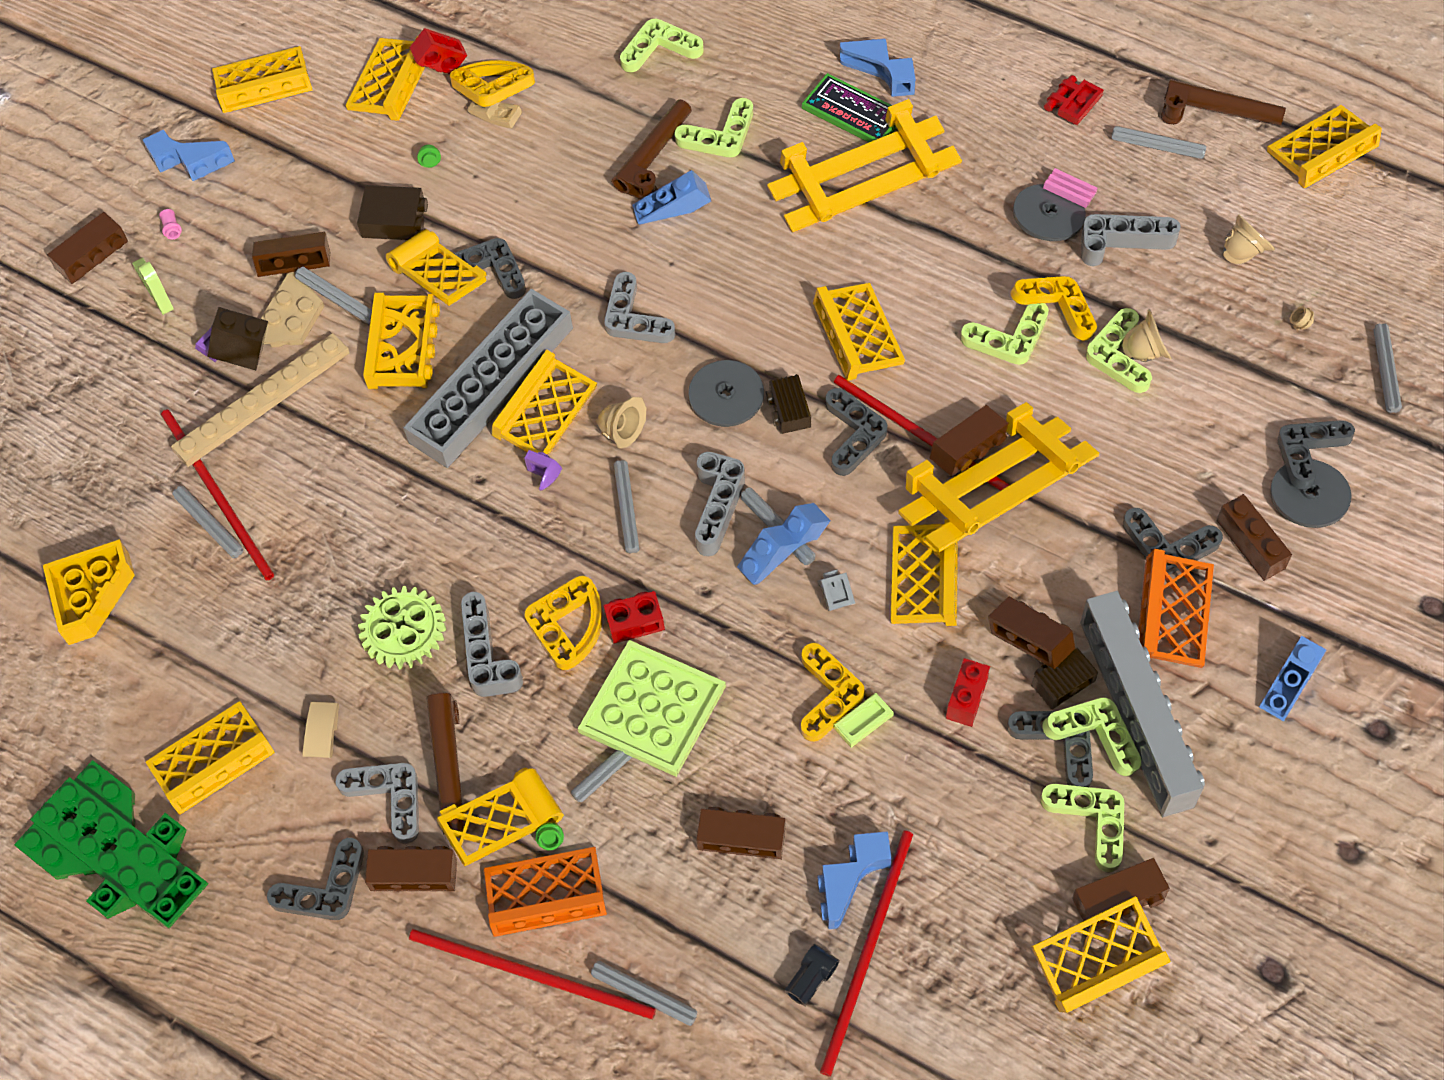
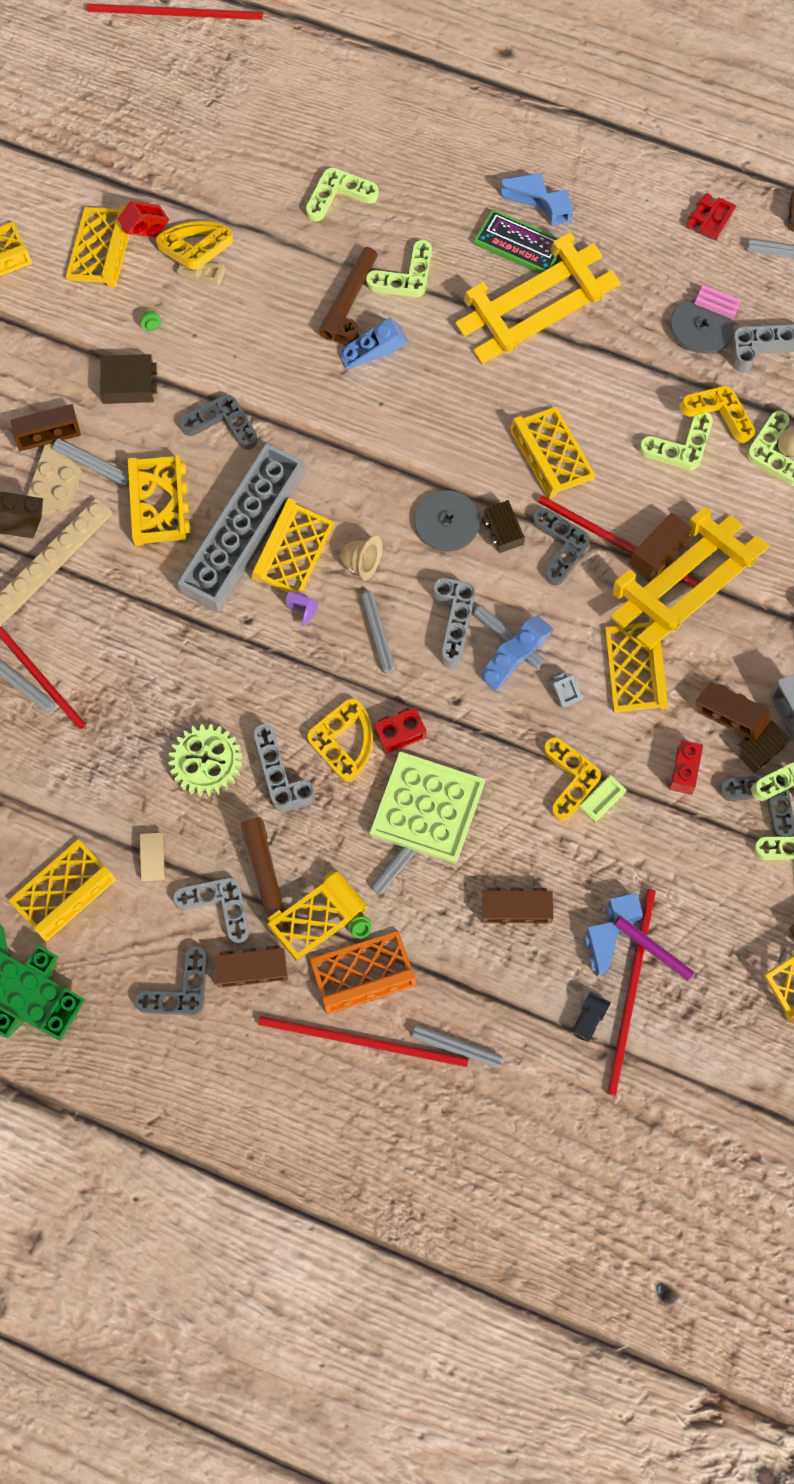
camera: 10 degrees left, 10 degrees up
yellow piece [386,229,487,306] -> none
light grey beam [605,272,675,343] -> none
none -> magenta piece [613,915,694,981]

